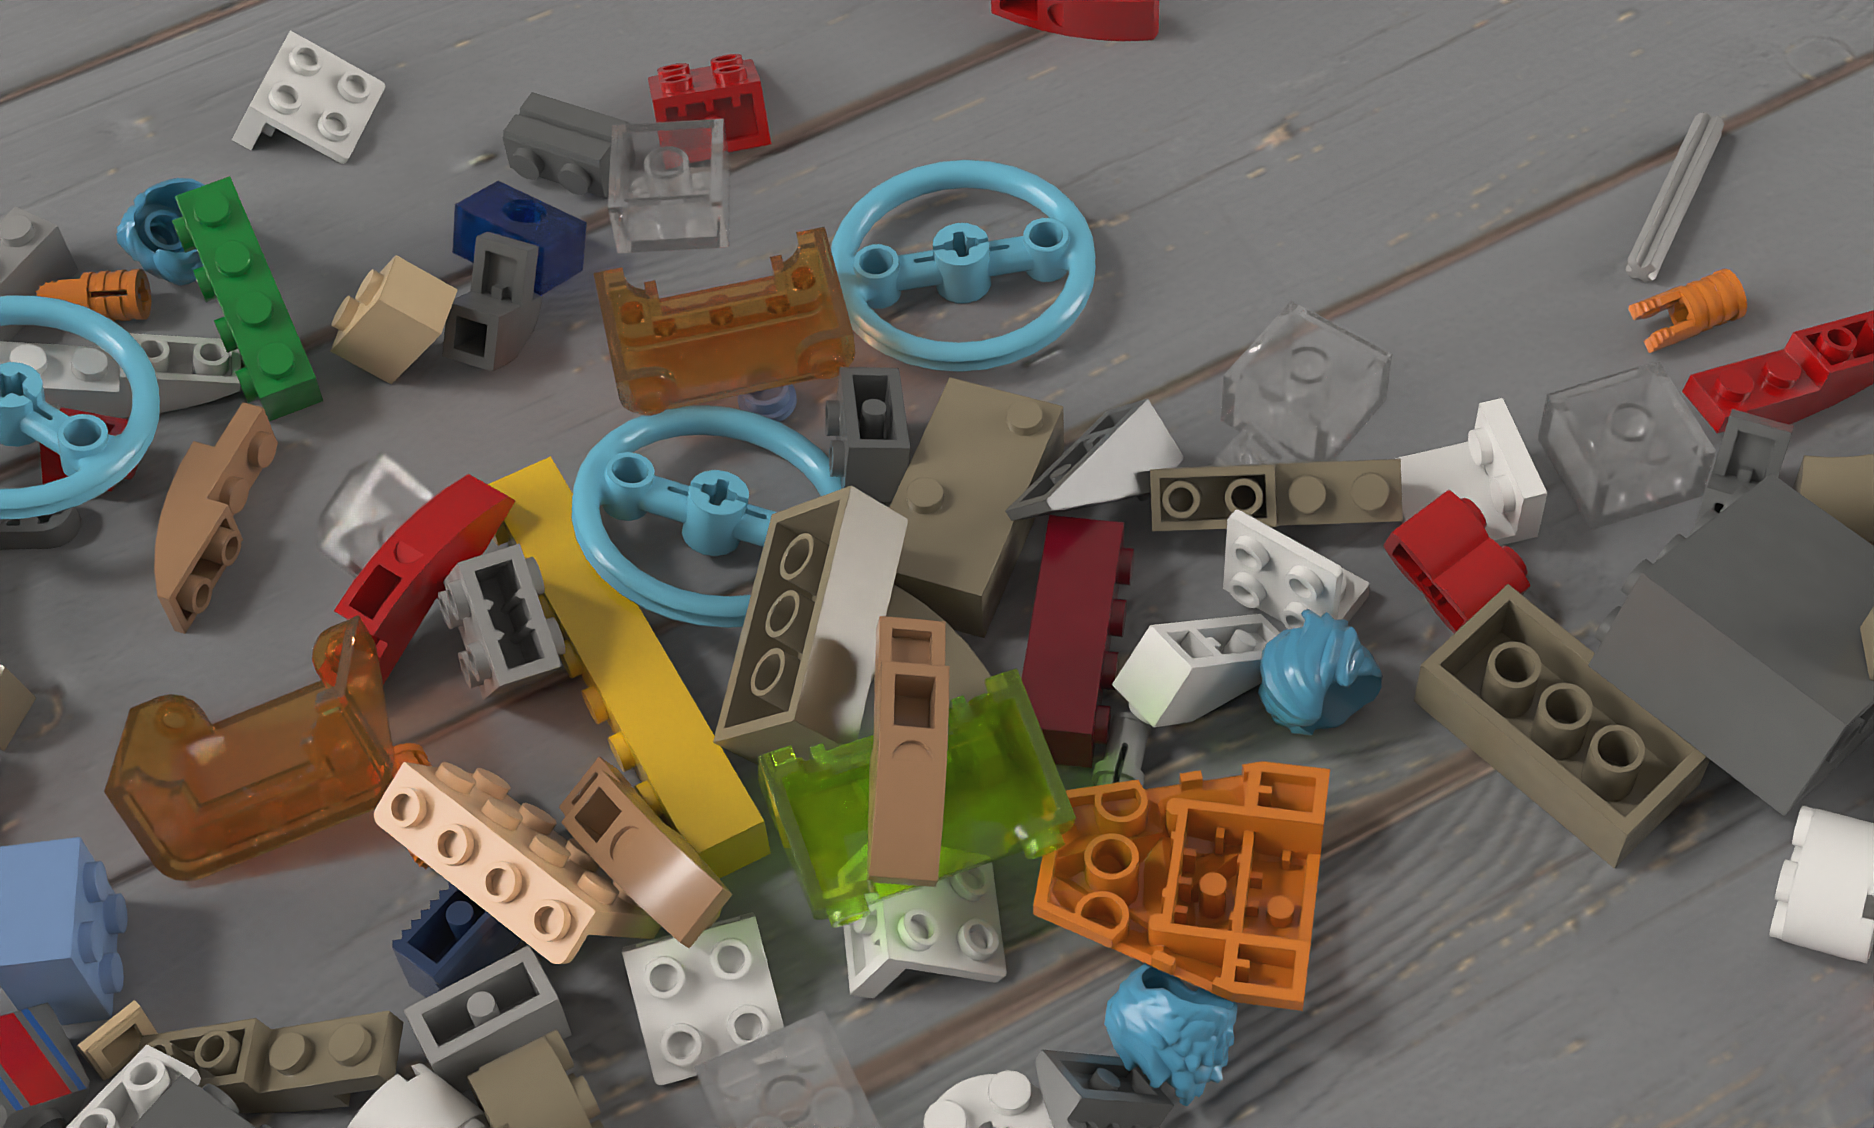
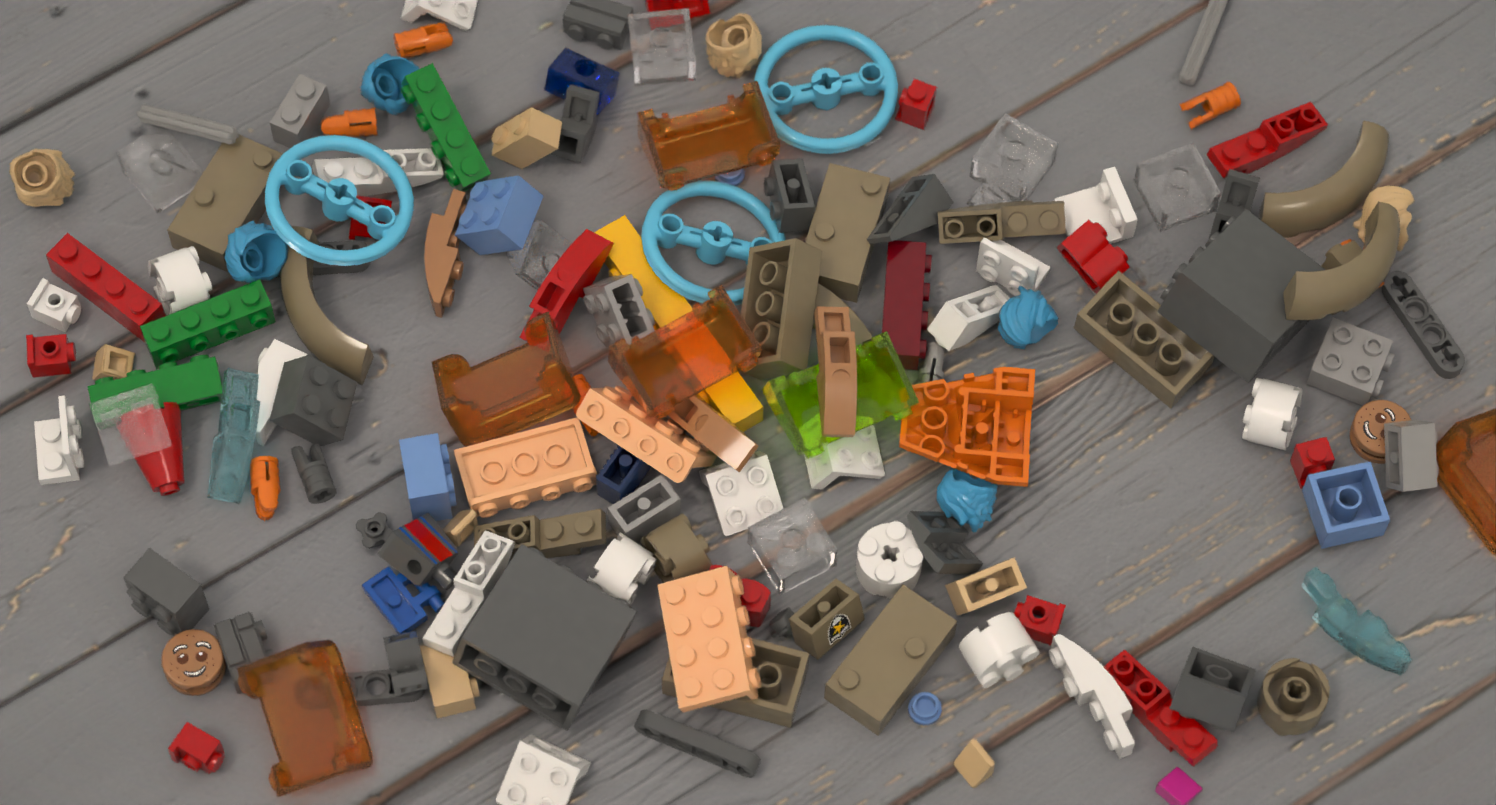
camera: 10 degrees left, 10 degrees up
none -> orange hinge [393,22,454,59]
none -> light nougat bracket [453,417,597,518]
none -> medium blue brick [455,175,543,255]
none -> clear orange windscreen [608,285,762,419]
none -> tan hair [706,13,762,78]
none -> red brick [895,79,937,130]

